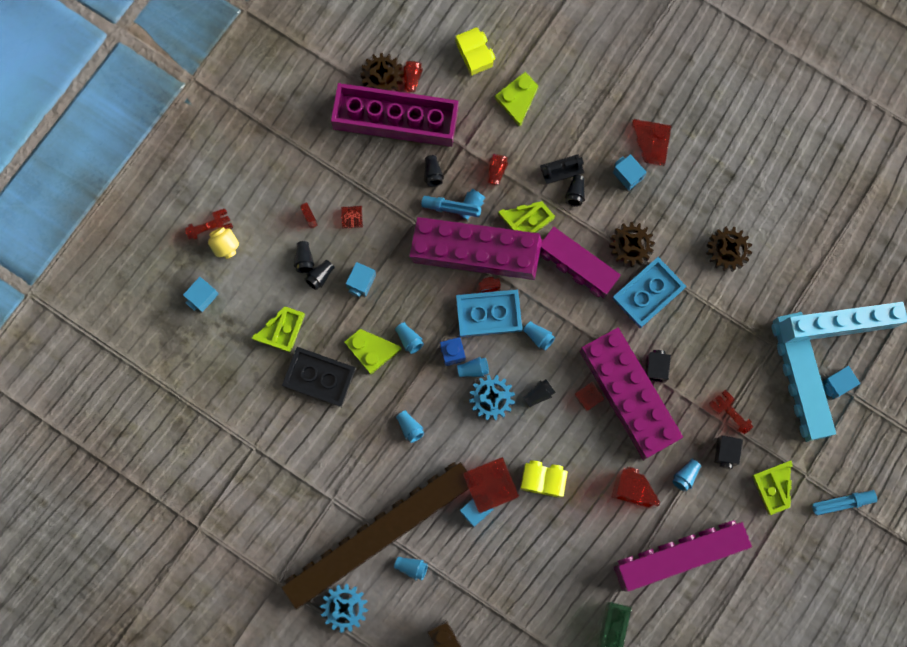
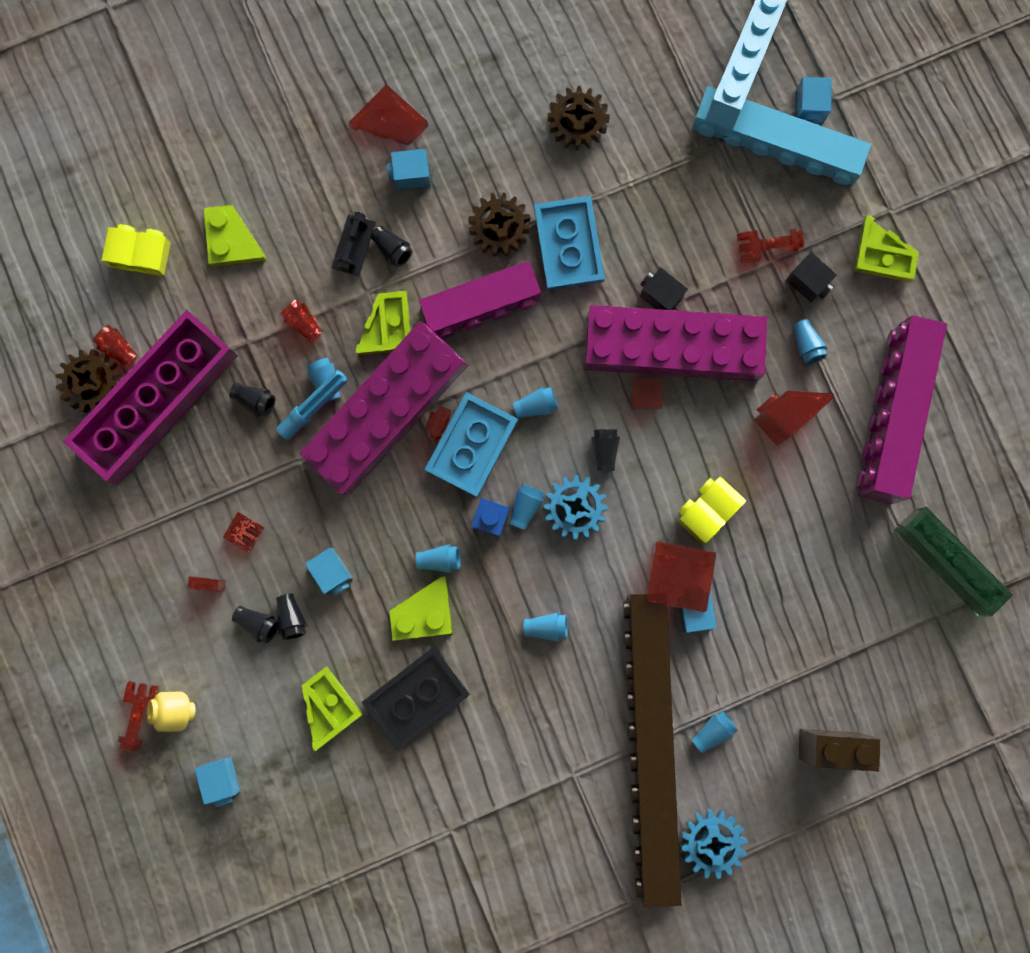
camera: 55 degrees left, 5 degrees up
dark azure axle [812,490,877,515] -> none

